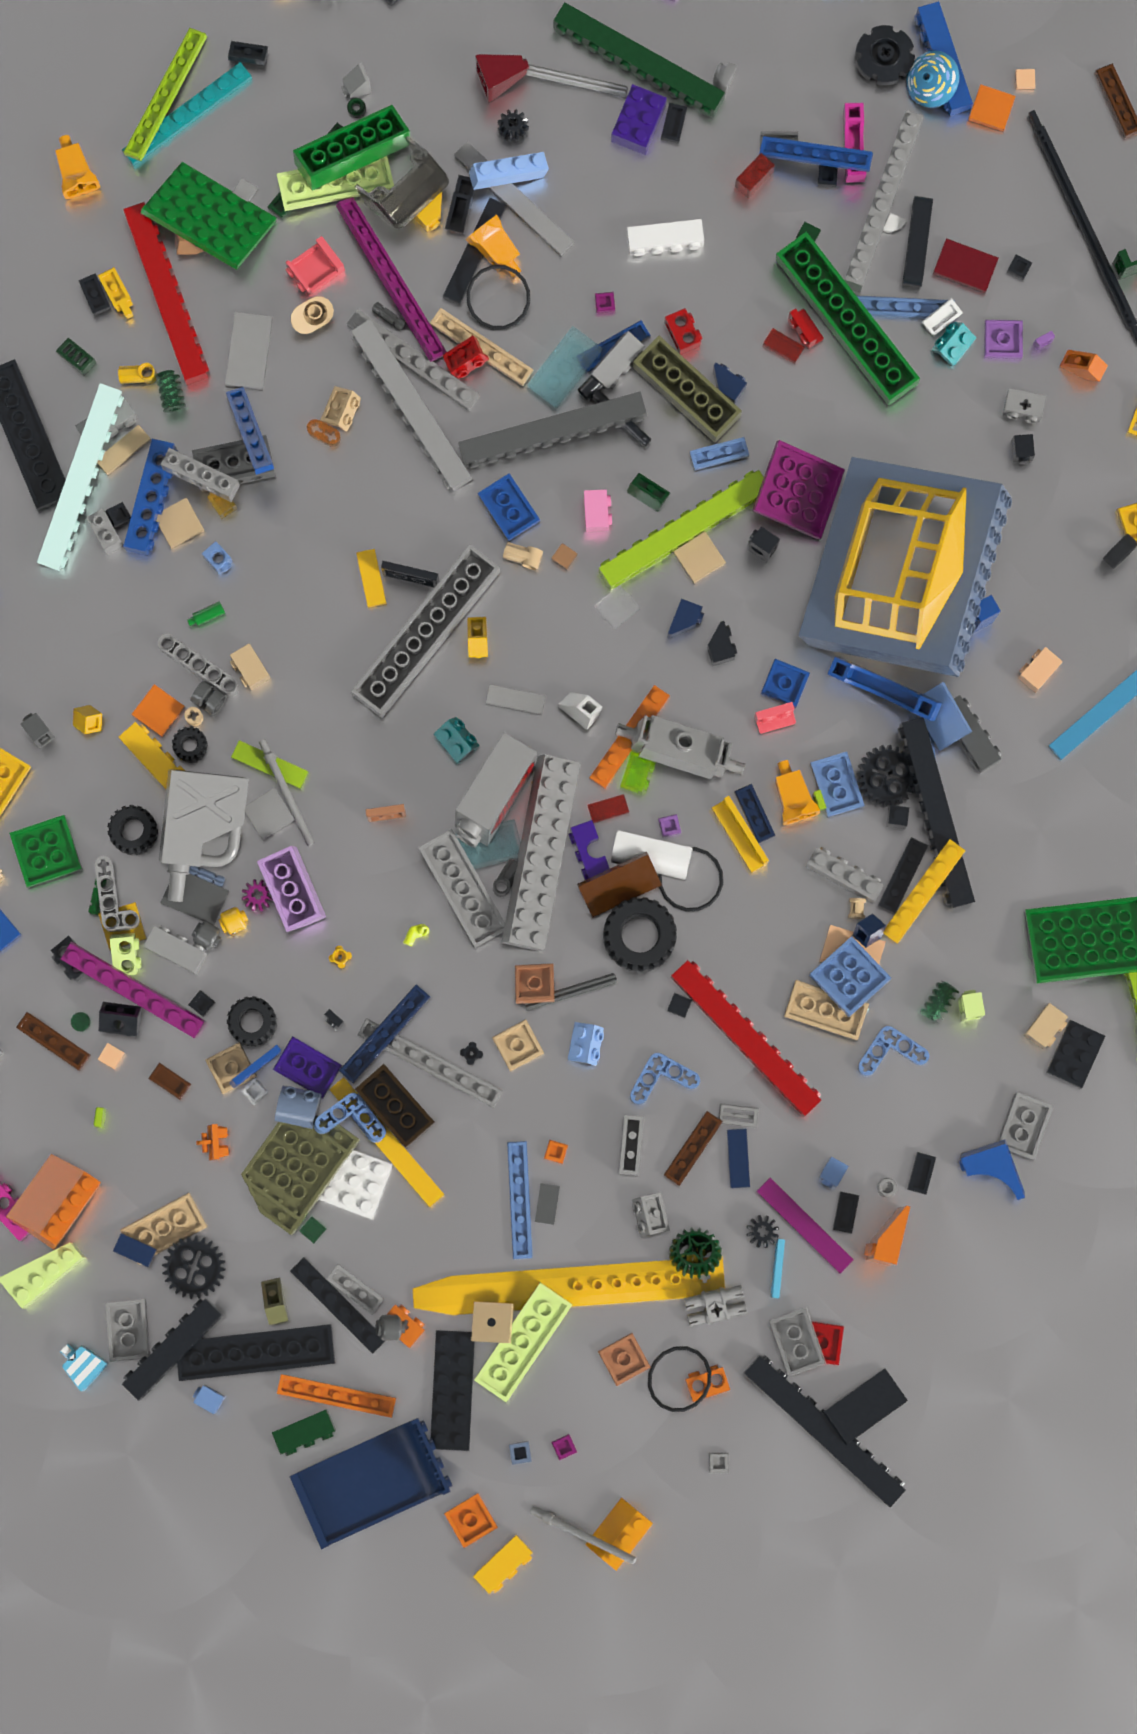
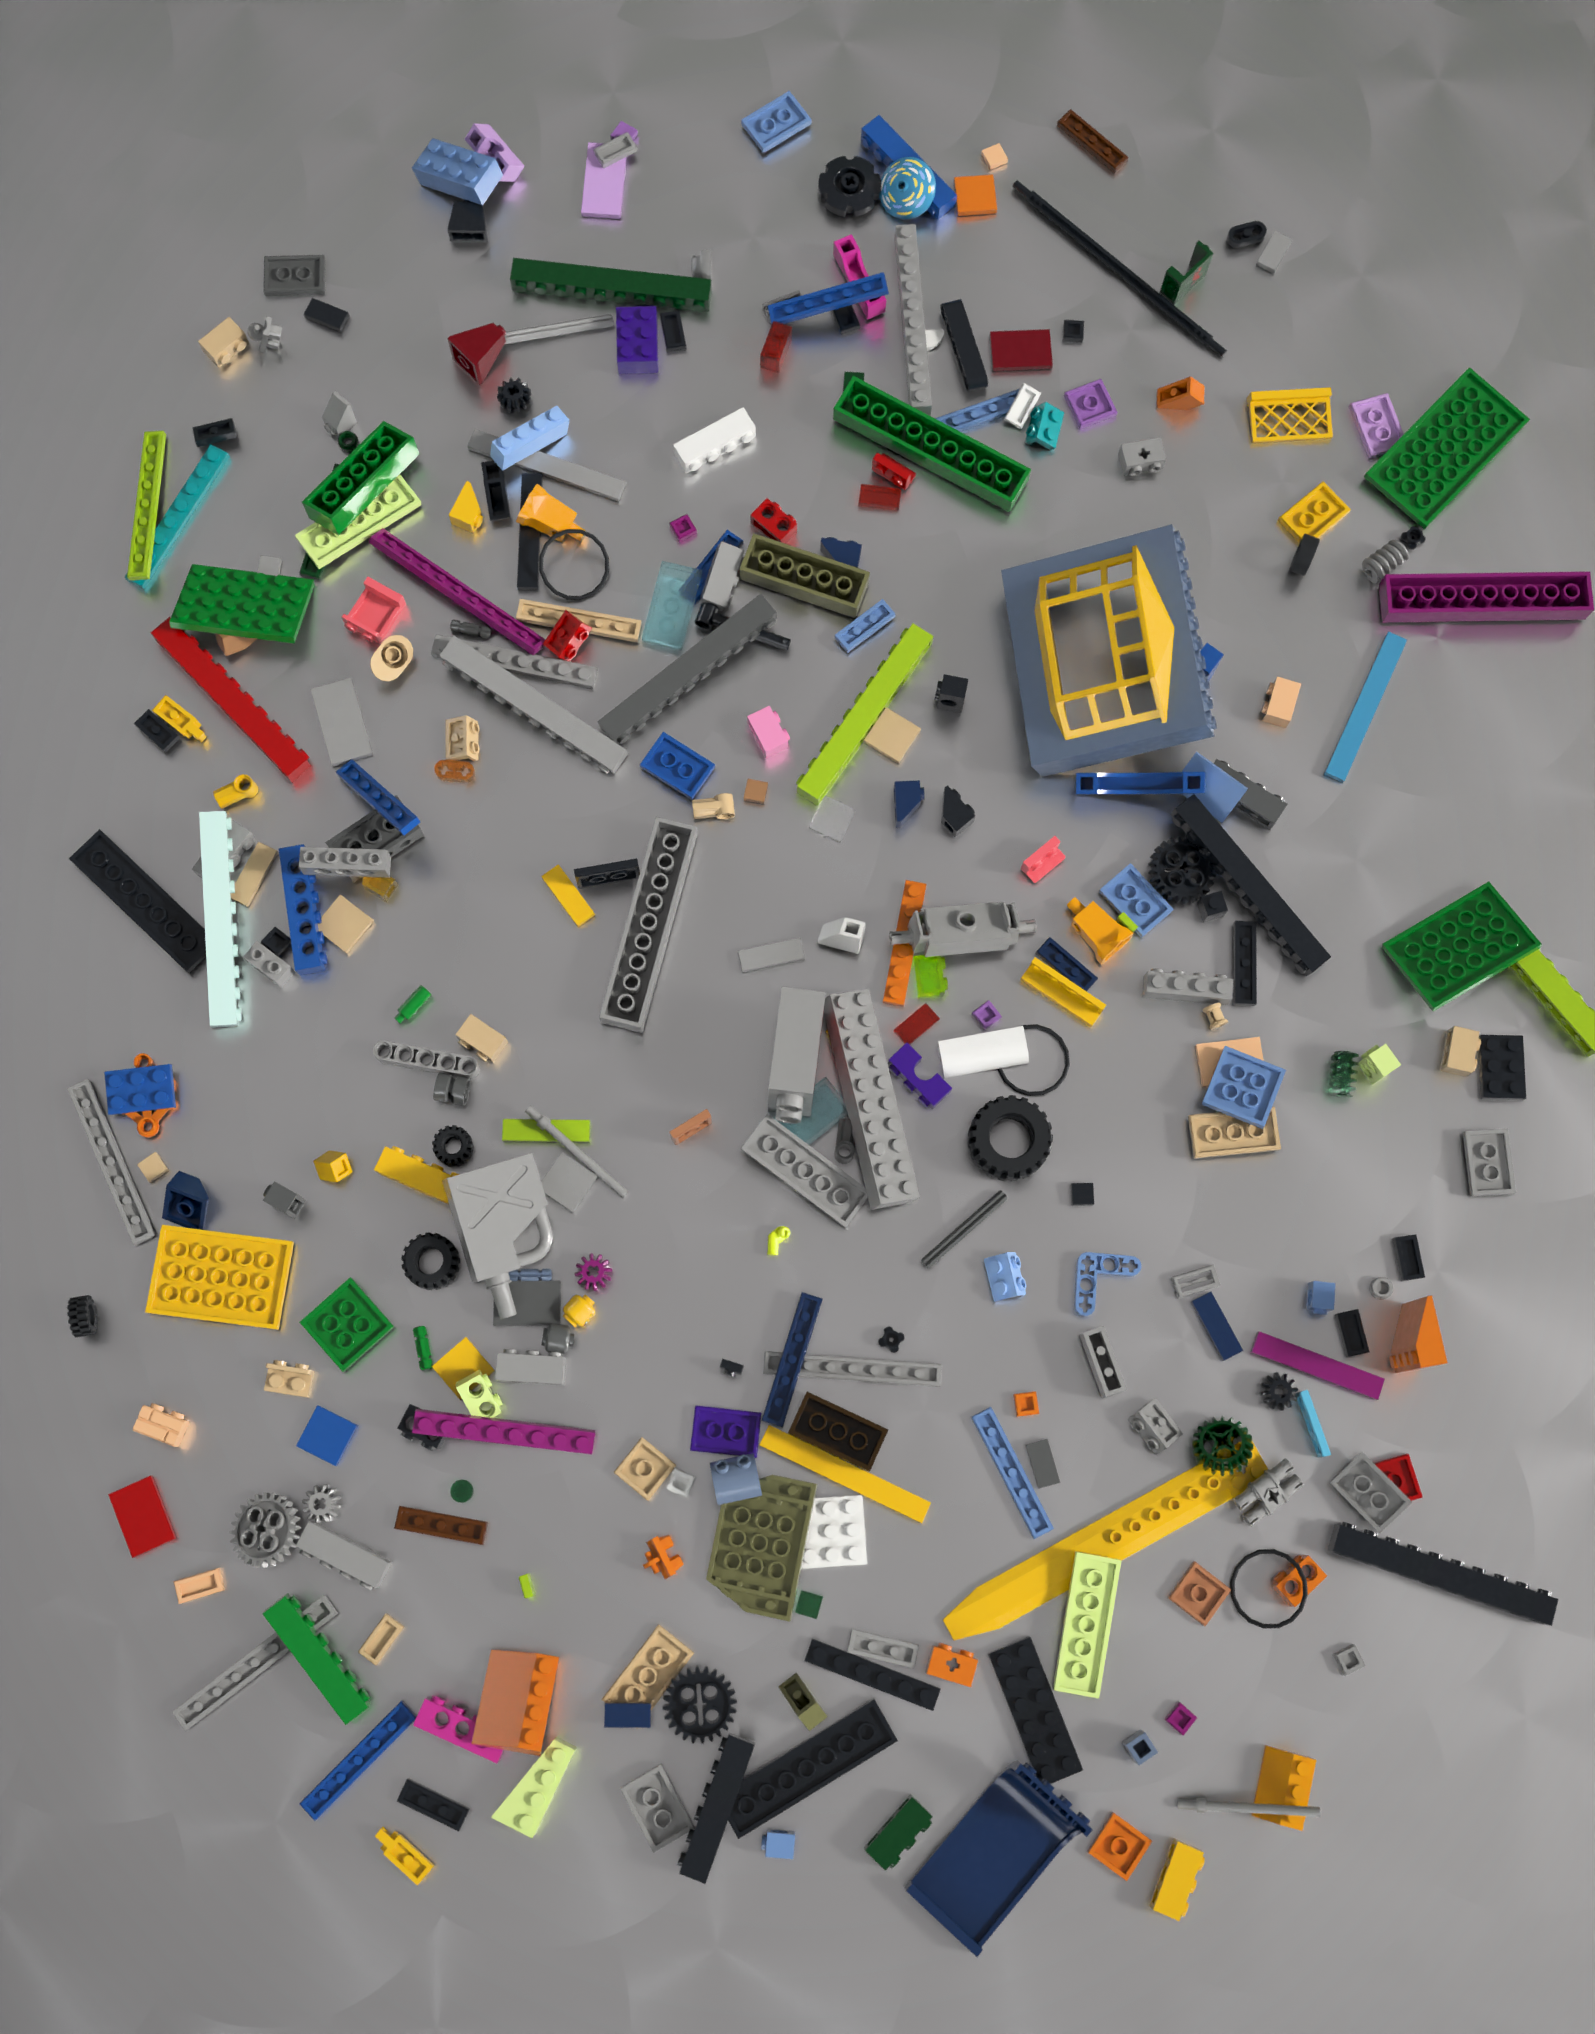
camera: 25 degrees left, 5 degrees down
light orange piece [55,135,100,199] -> none
dark green slope [56,338,96,376] -> none
torso [60,1344,109,1391] -> none
light grey beam [95,856,140,932] -> none
black brick [98,1001,141,1036] -> none
light nougat tile [98,1043,125,1069] -> none
orange tile [131,684,186,738] -> none
reddish brown tile [148,1062,192,1100] -> none
clear green piece [156,370,186,413] -> none
tan bush [184,707,203,727] -> none
black tile [188,990,216,1017] -> none
medium blue brick [202,541,233,574] -> none
black tyre [227,996,277,1046] -> none
blue tile [229,1045,281,1088] -> none
lavender slope [257,846,326,932] -> none
orange plate [277,1374,396,1418] -> none
medium blue beam [313,1093,386,1143] -> none
yellow plate [329,945,352,968] -> none
clear smoke windscreen [354,136,449,229] -> none
dark grey head [375,1315,405,1341] -> none
teal bracket [433,717,479,763] -> none
yellow slope [467,617,488,658] -> none
tan tile [471,1302,514,1344] -> none
tan tile [492,1019,544,1072] -> none
nougat tile [515,963,555,1004] -> none
reddish brown tile [577,852,662,918] -> none
dark green slope [627,473,670,511] -> none
reddish brown tile [664,1111,723,1186] -> none
red brick [670,960,822,1117] -> none
magenta plate [752,440,845,540] -> none
blue tile [761,659,810,708] -> none
black tile [823,1369,908,1445] -> none
dark blue brick [852,913,886,948] -> none
medium blue beam [858,1026,929,1076] -> none
yellow plate [884,839,966,944] -> none
blue arch [959,1139,1025,1200] -> none
black brick [1012,434,1035,464] -> none
medium lavender tile [1033,331,1055,350] -> none

